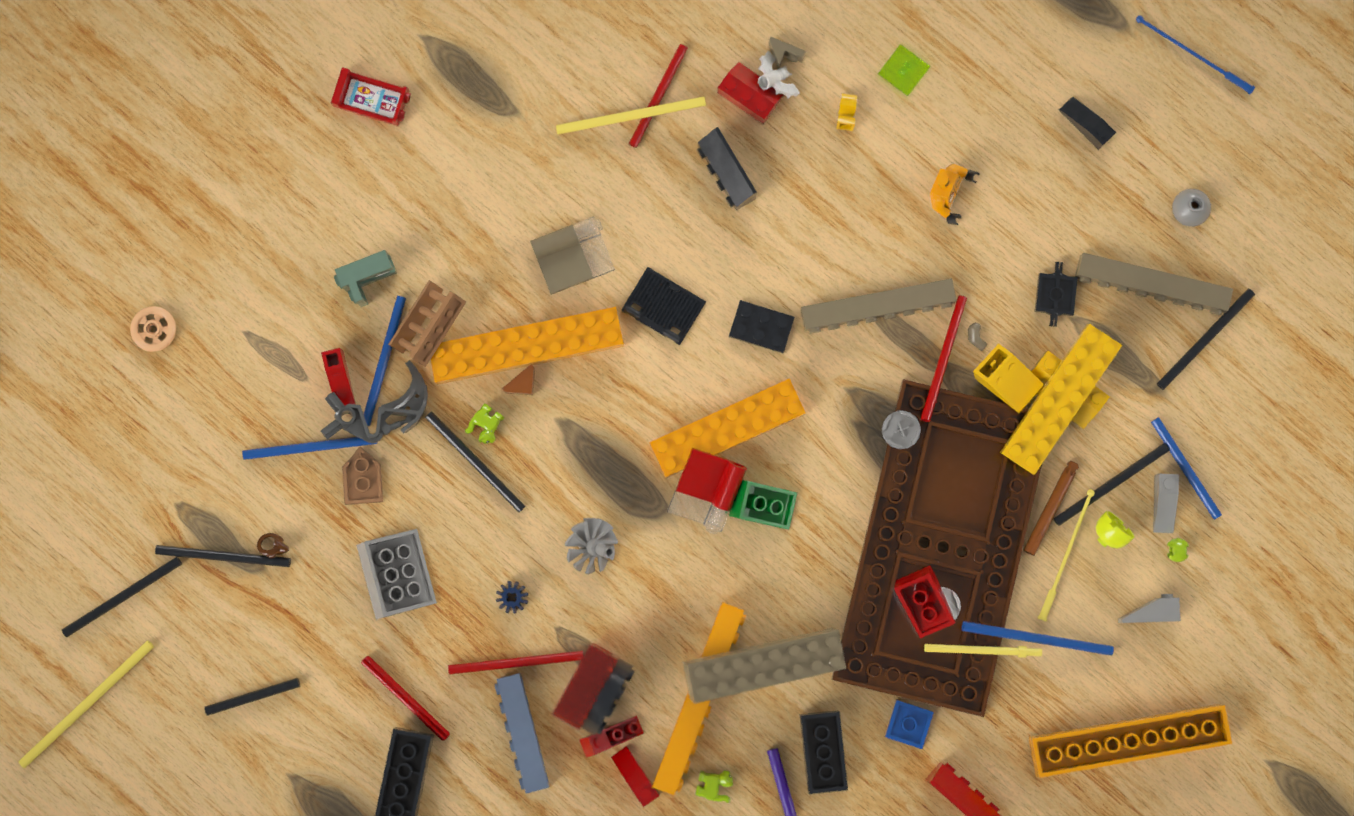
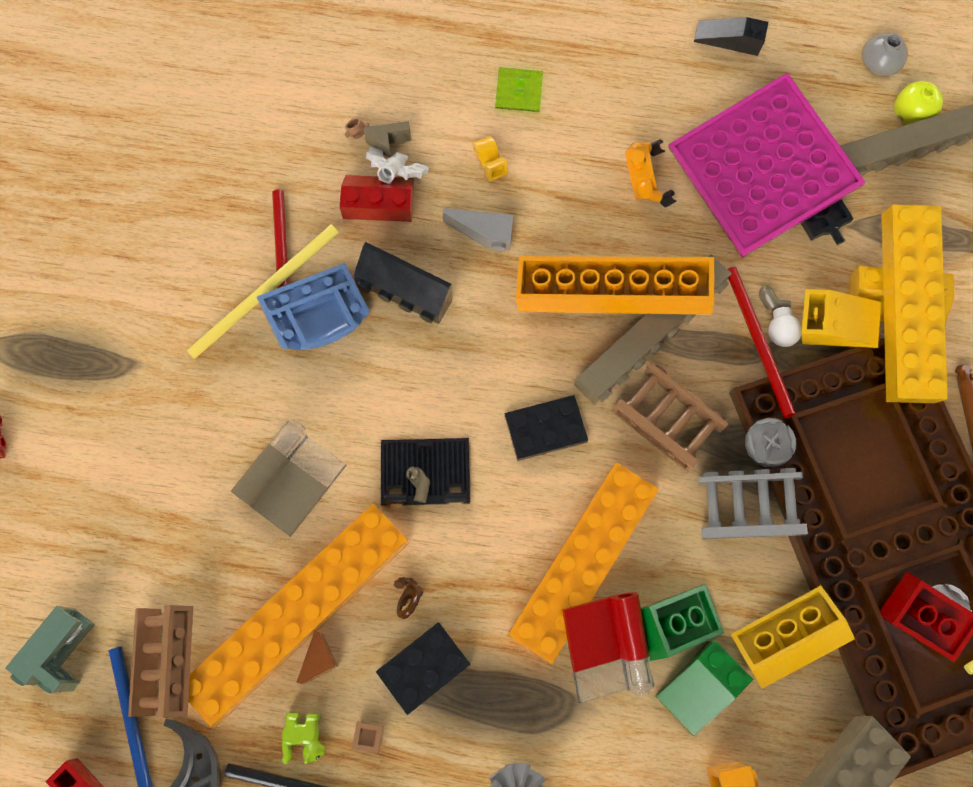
camera: 40 degrees left, 10 degrees down
none -> medium blue slope [257,263,370,350]
none -> medium nougat plate [345,117,369,139]
none -> medium nougat plate [352,721,383,754]
none -> black brick [376,622,471,715]
none -> reddish brown piece [394,577,424,619]
none -> dark tan arm [406,467,430,503]
none -> light grey slope [443,208,513,252]
none -> light orange brick [516,256,714,315]
none -> medium nougat fence [611,363,728,473]
none -> slope [656,641,754,736]
none -> dark pink plate [668,72,865,258]
none -> light grey fence [698,468,808,539]
none -> yellow slope [730,586,855,689]
none -> white piece [768,307,802,347]
none -> neon yellow cylinder [894,81,944,125]

